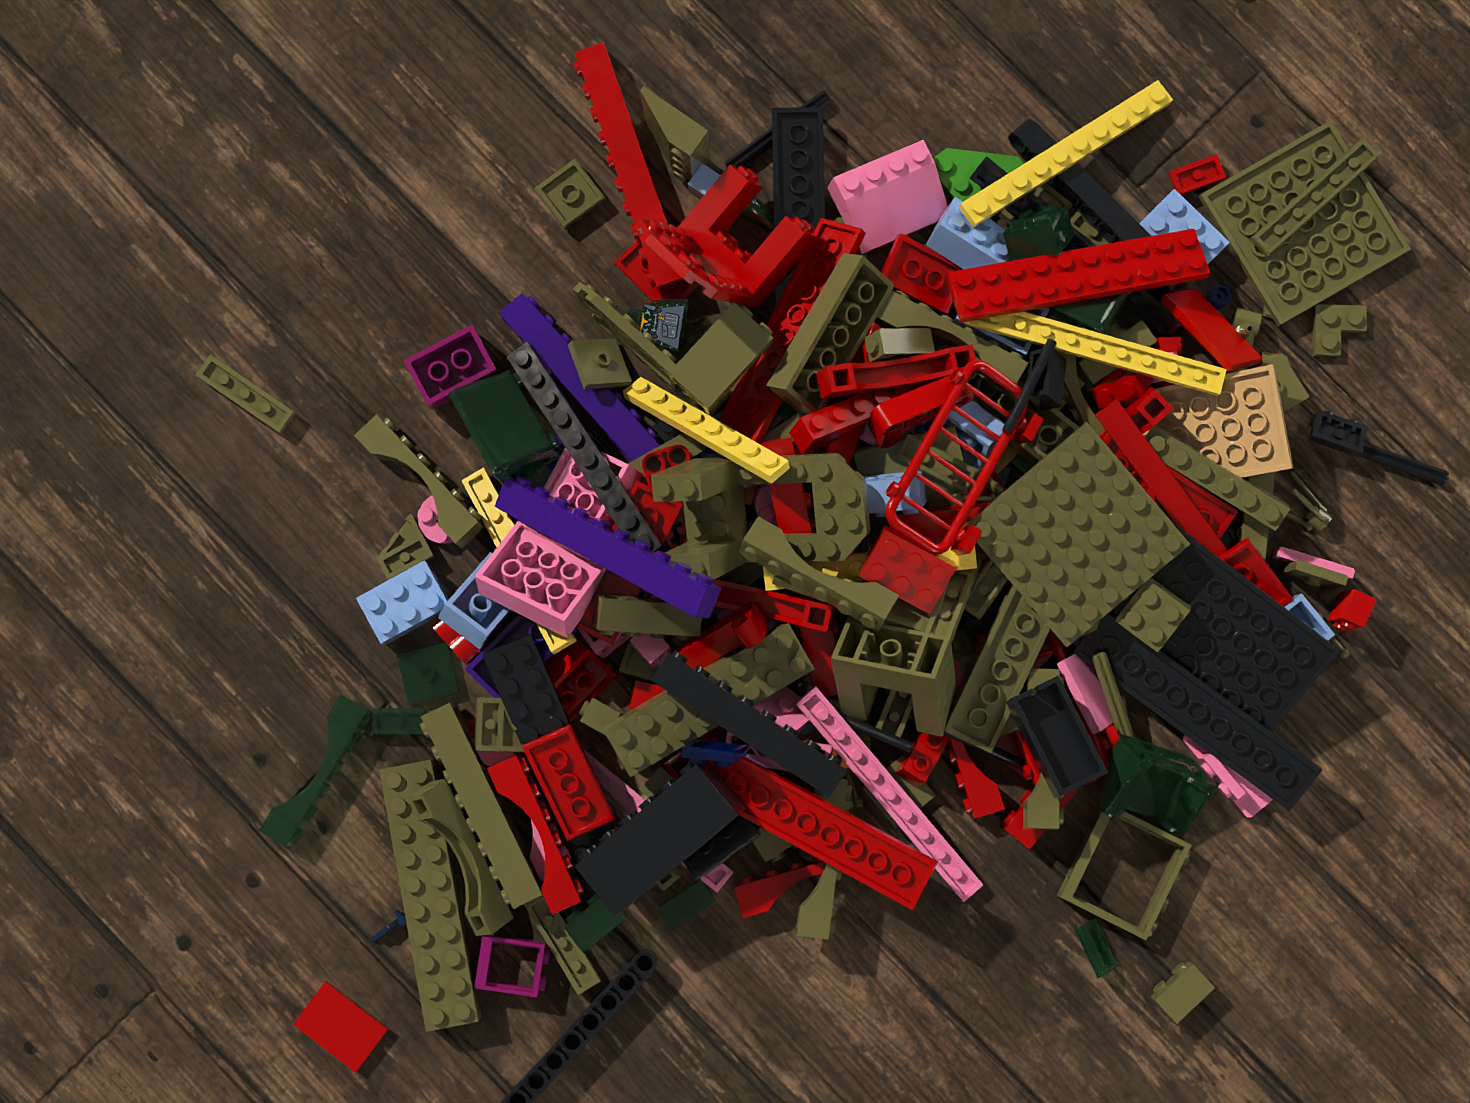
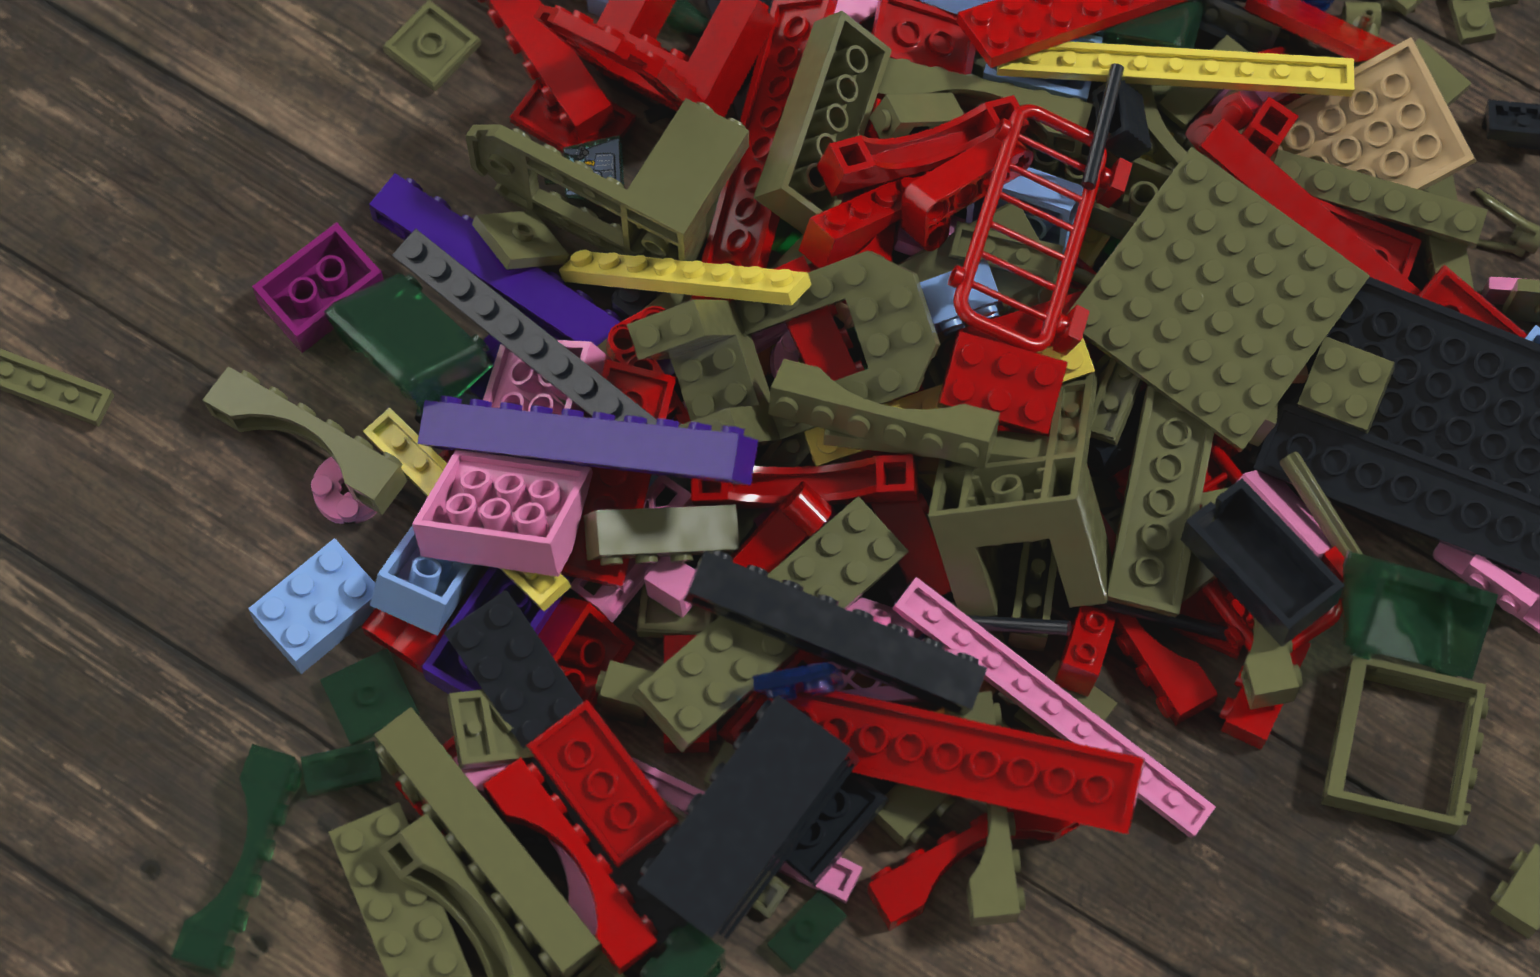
camera: 15 degrees left, 15 degrees down
olive wing [376,514,435,580] -> none
clear green plate [1075,918,1118,978] -> none

